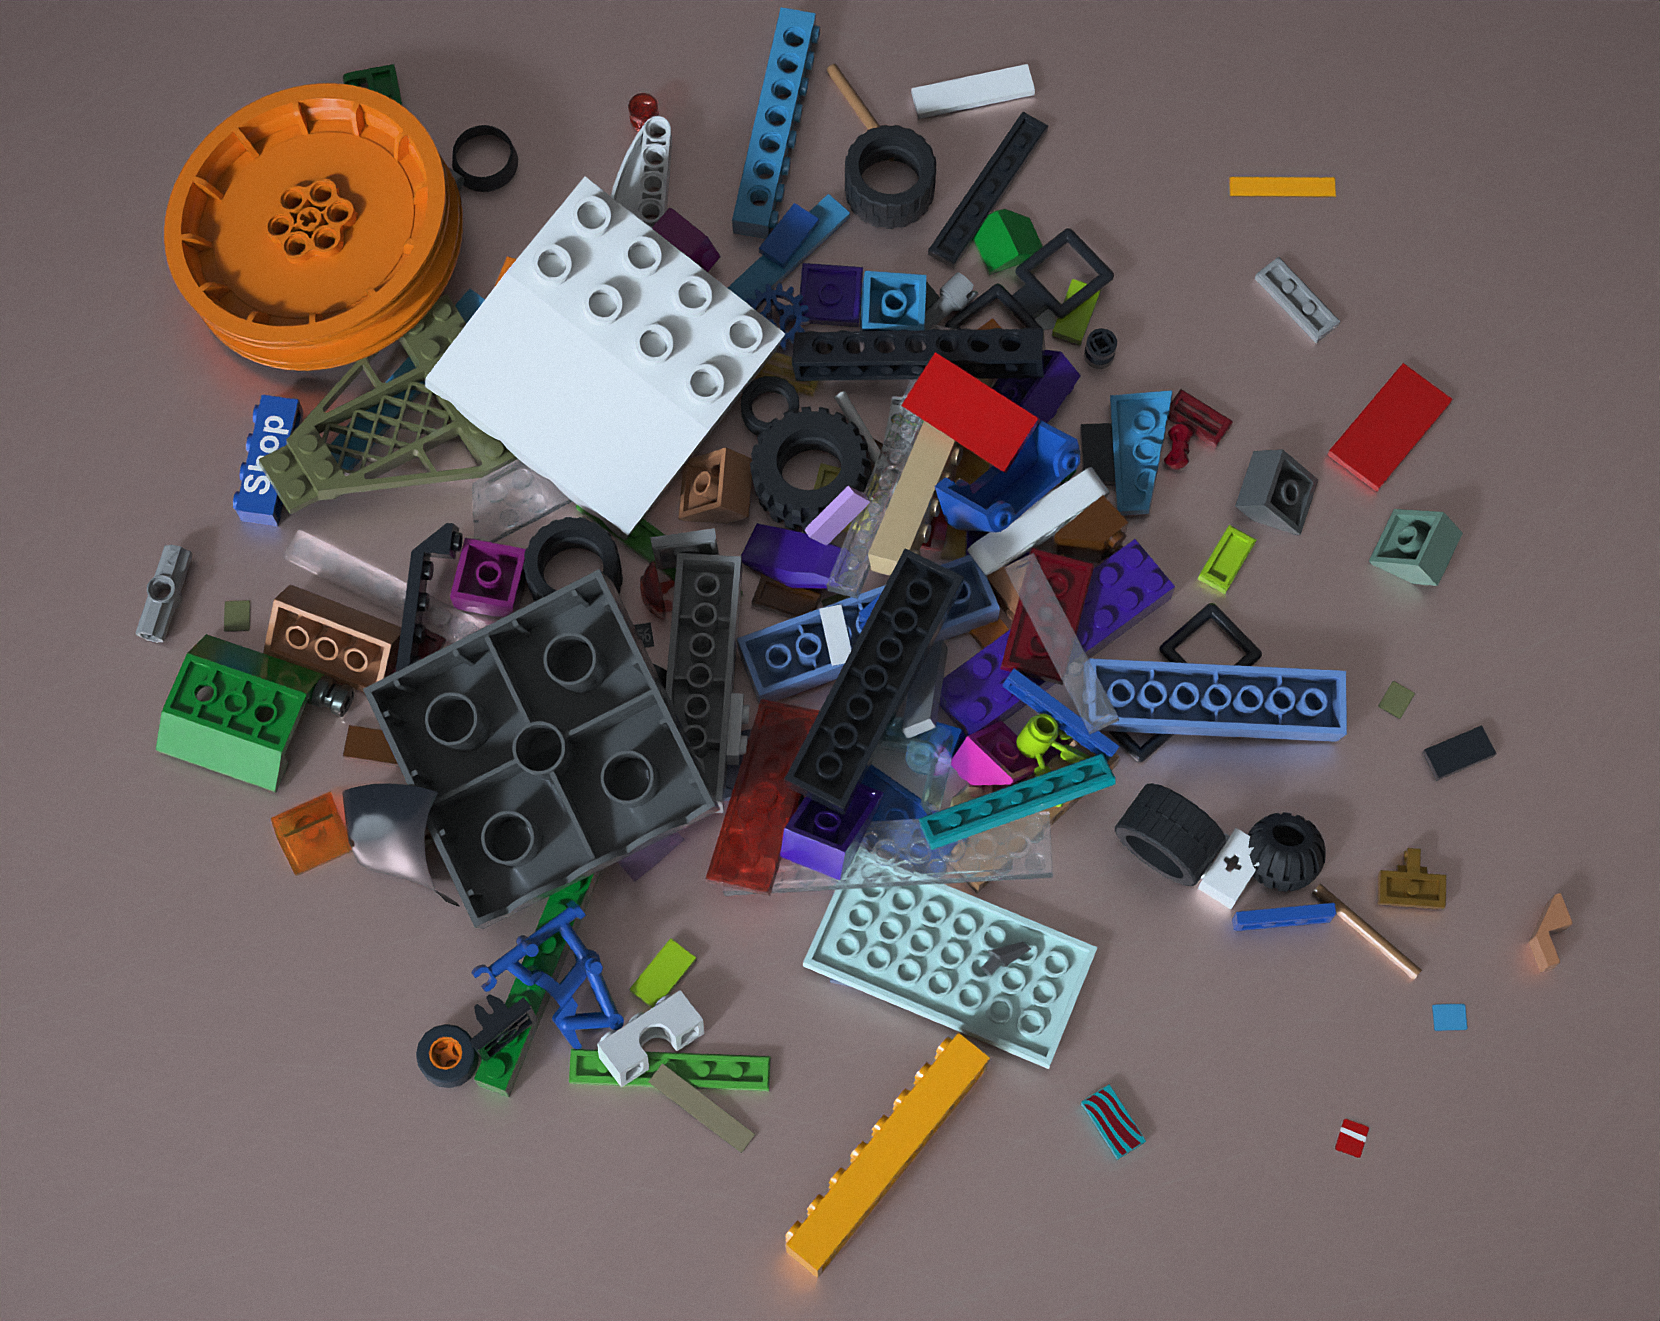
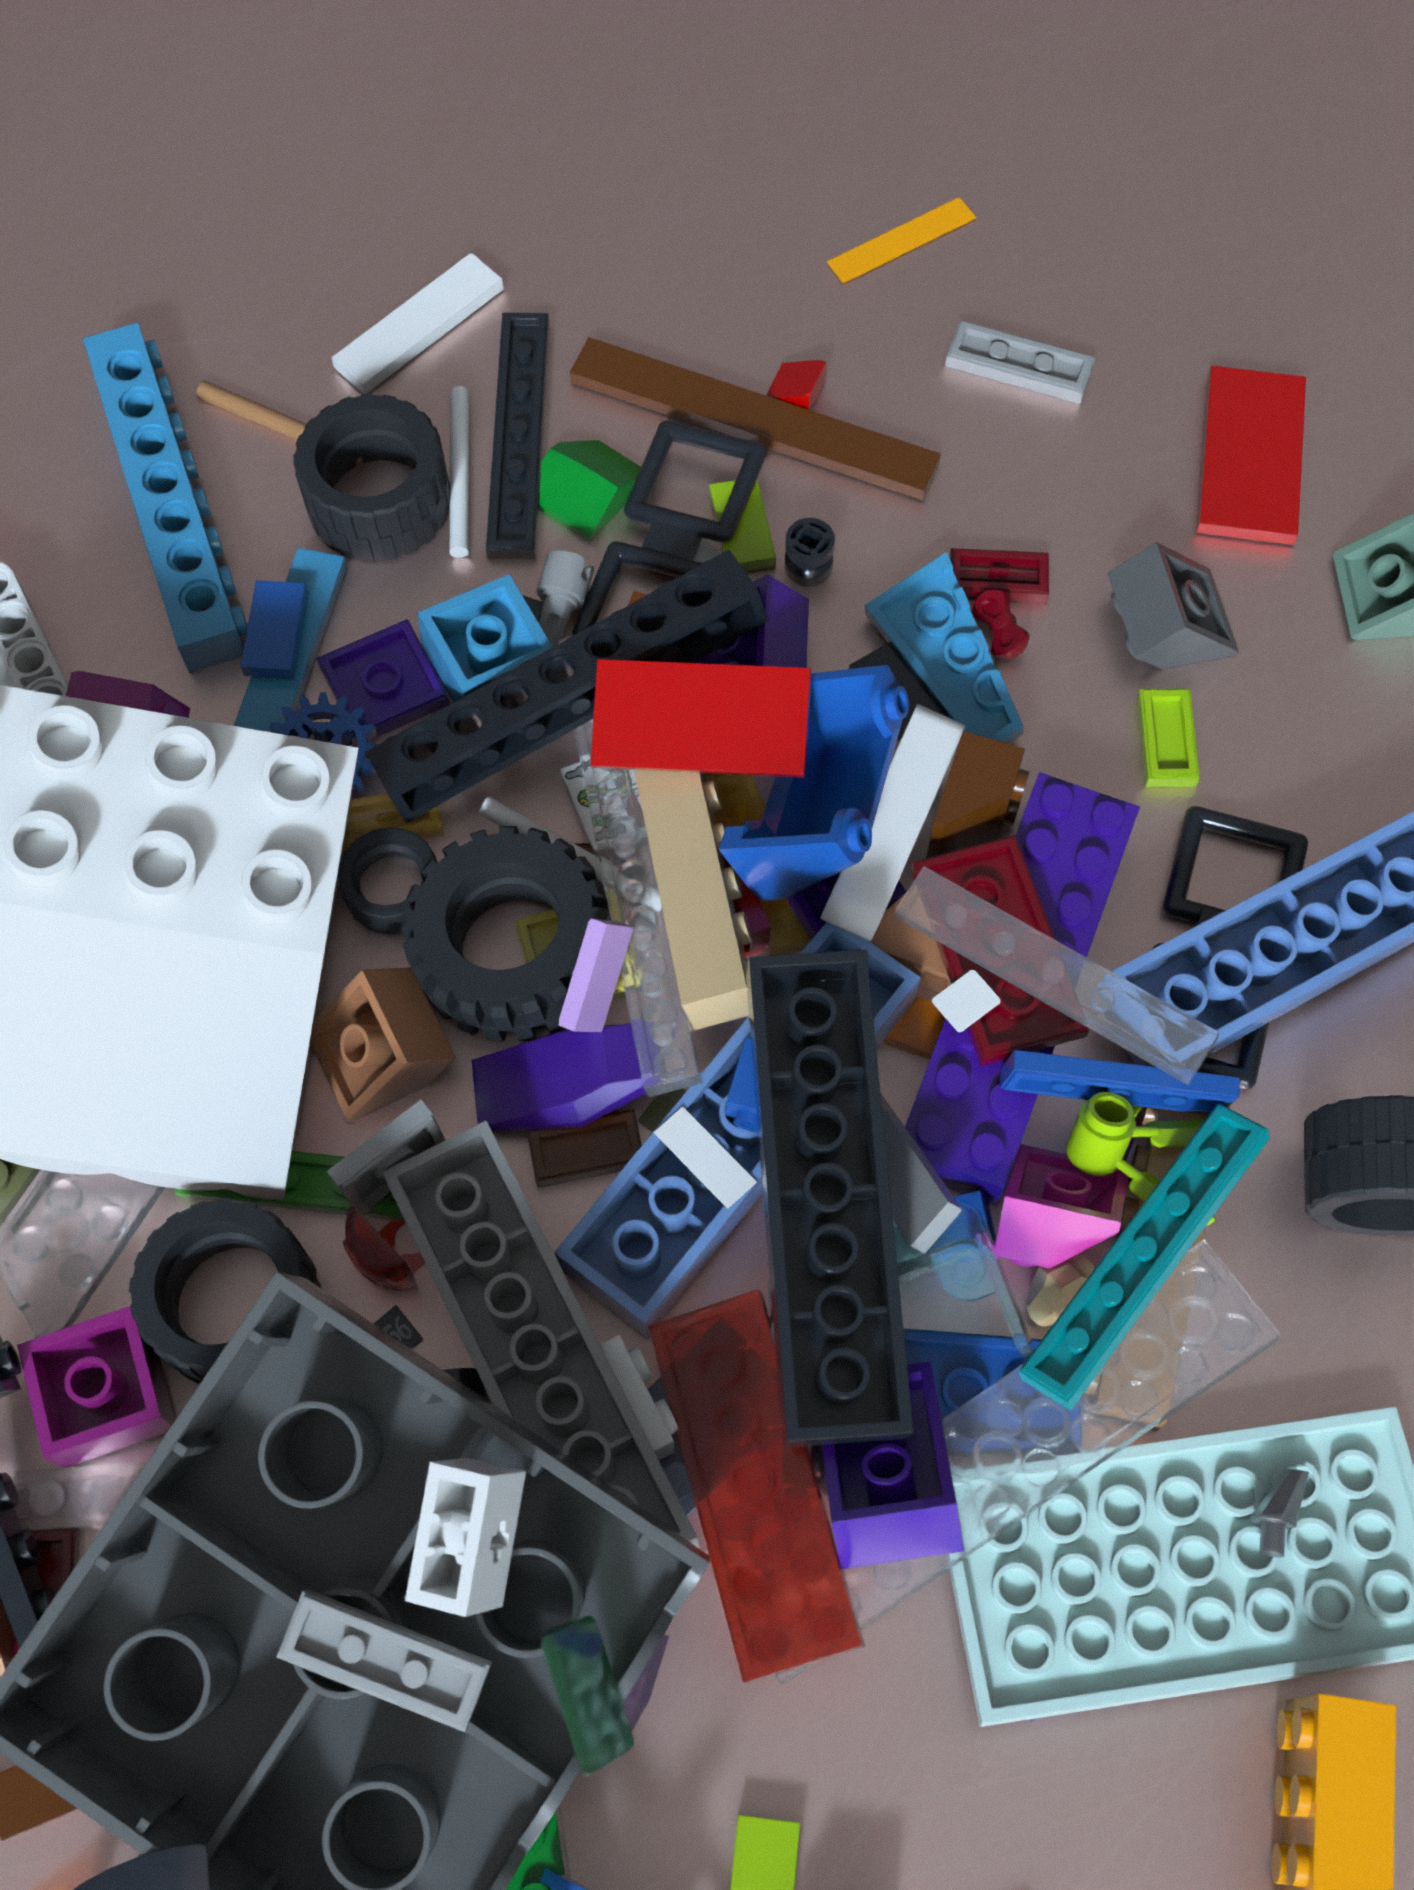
camera: 30 degrees left, 5 degrees down
none -> light grey tile [277,1589,492,1732]
none -> white brick [405,1458,526,1617]
none -> white bar [449,386,469,558]
none -> clear green slope [541,1615,634,1775]
none -> reddish brown tile [570,337,941,501]
none -> red slope [766,360,827,411]
none -> white sticker [932,970,1001,1032]

